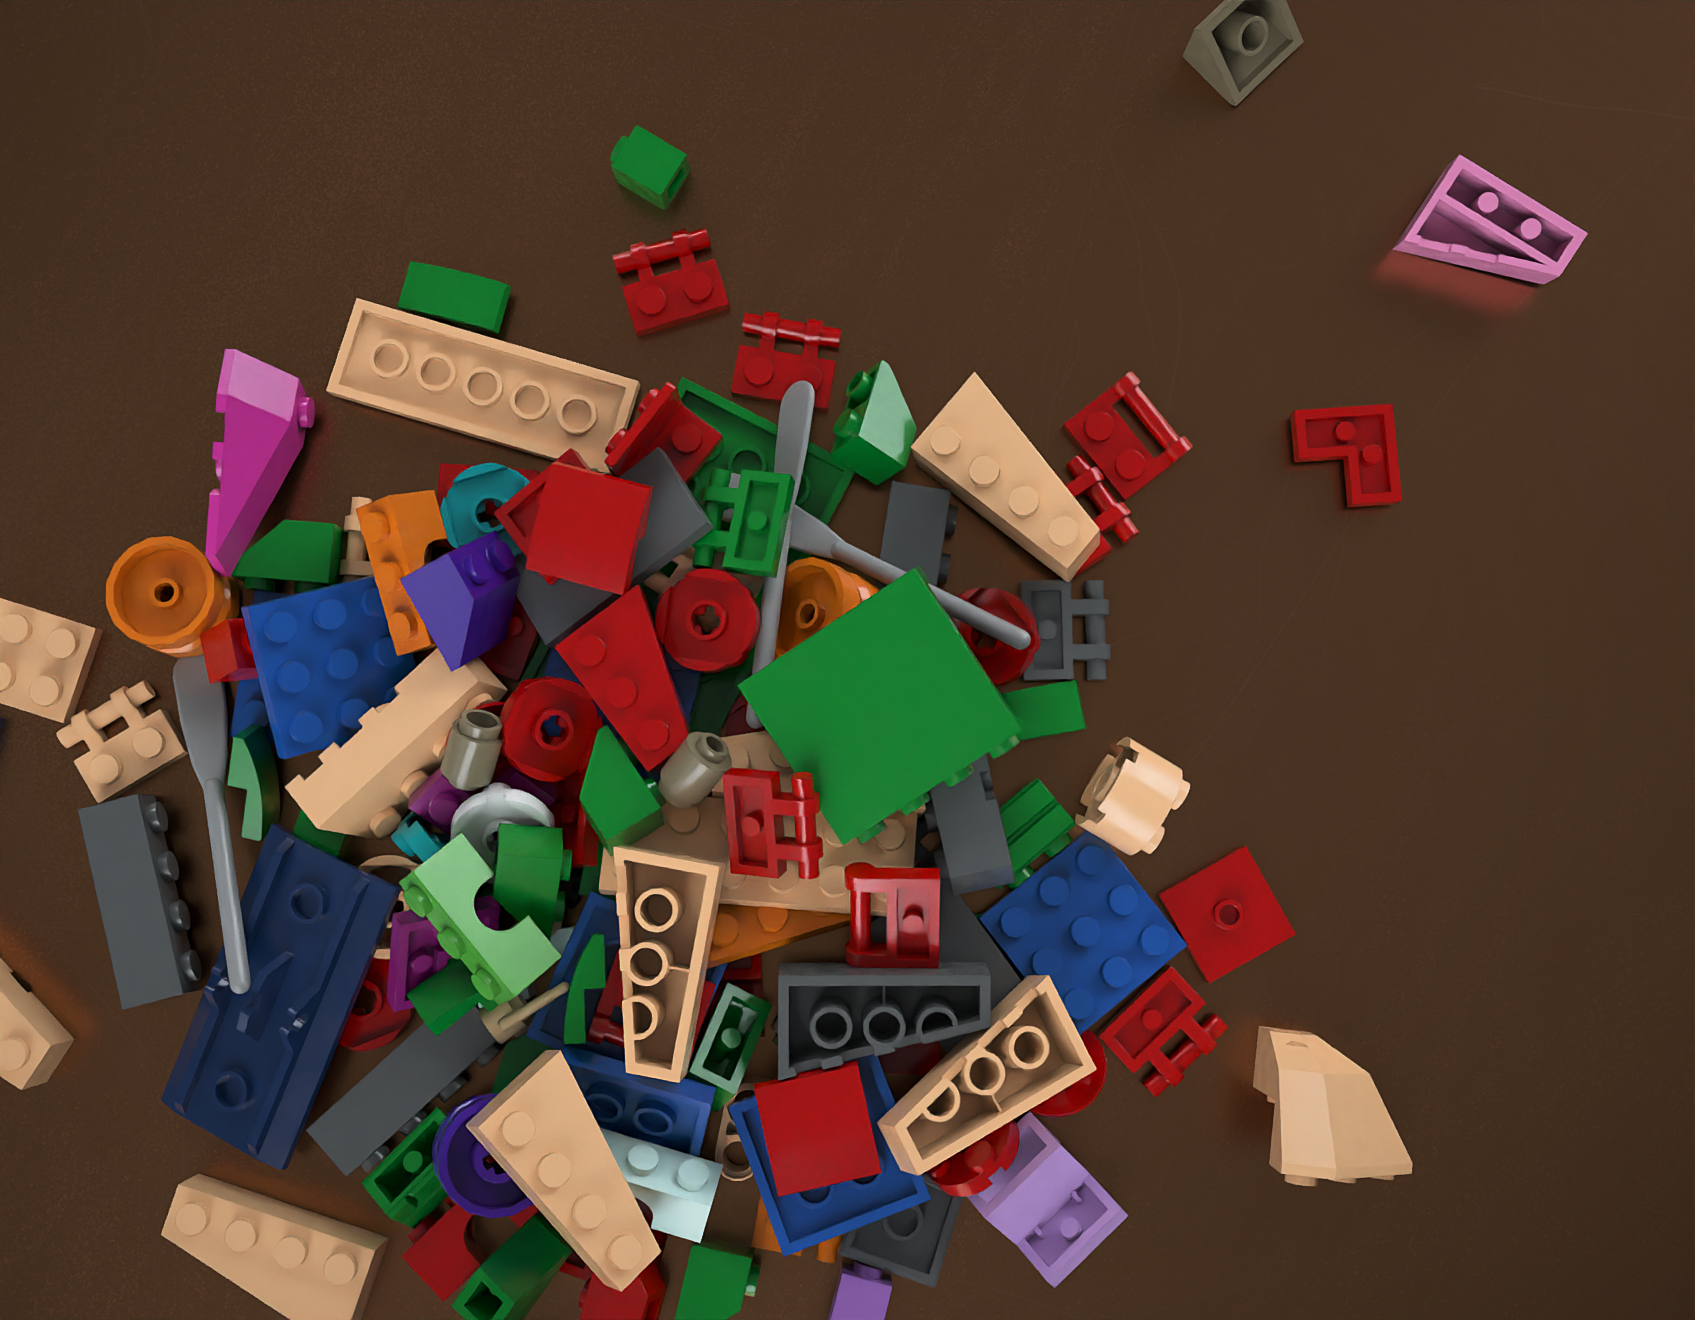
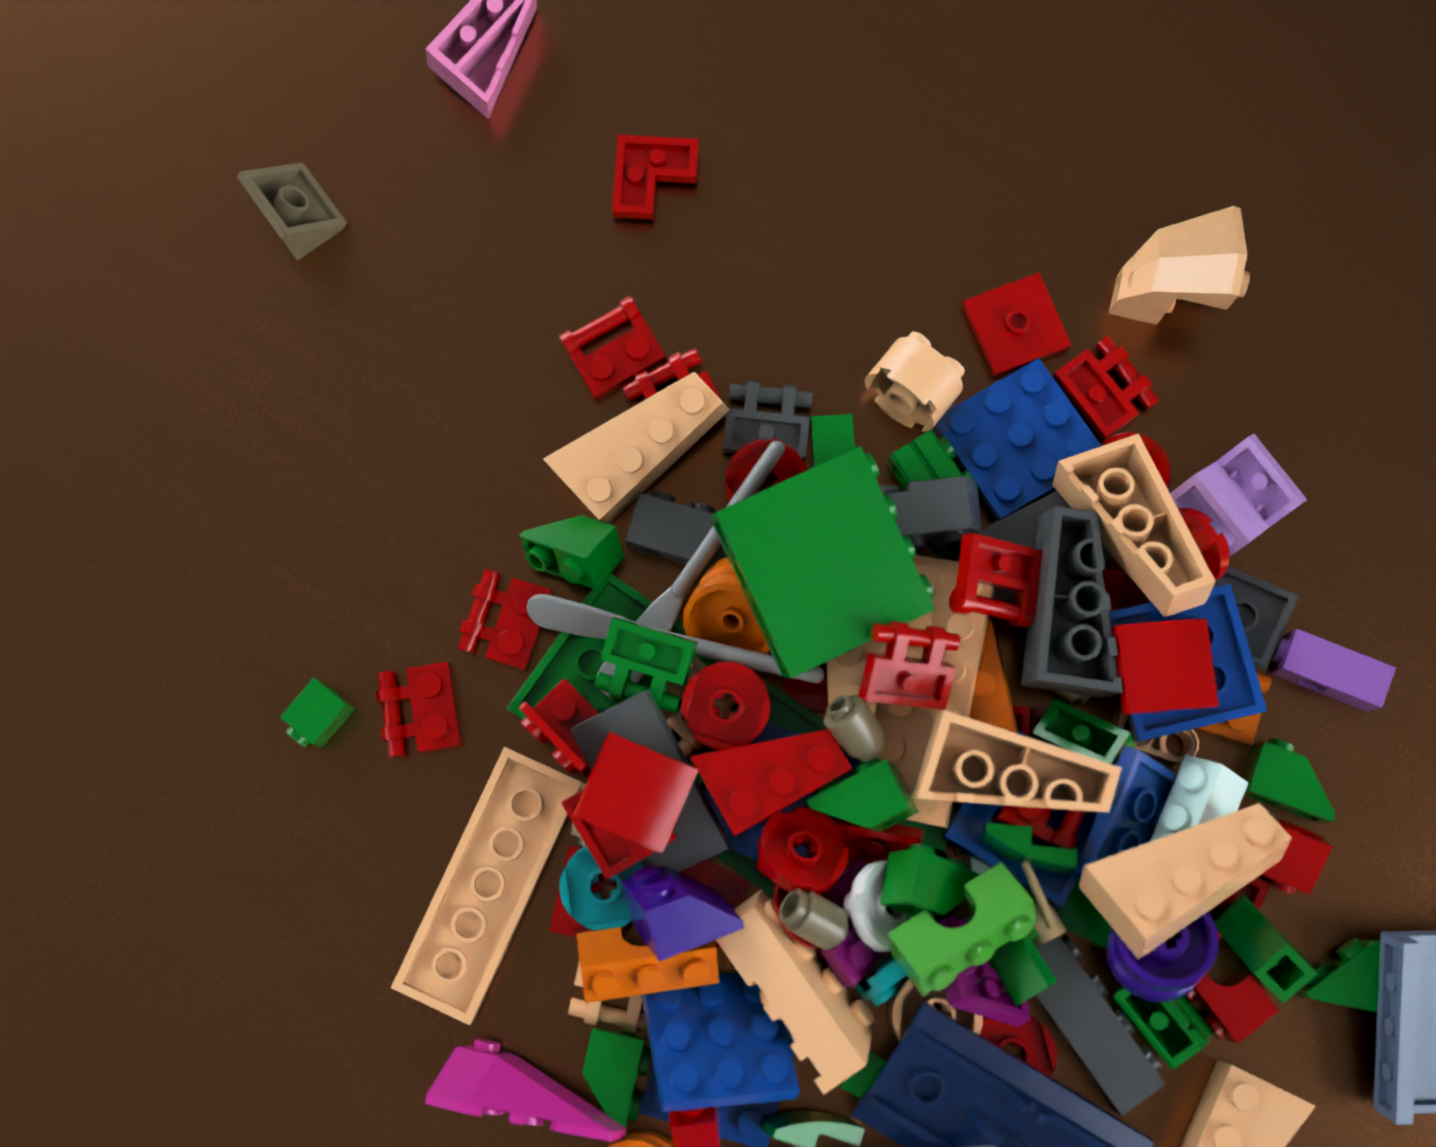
camera: 75 degrees left, 5 degrees down
green slope [397,261,512,333] -> none

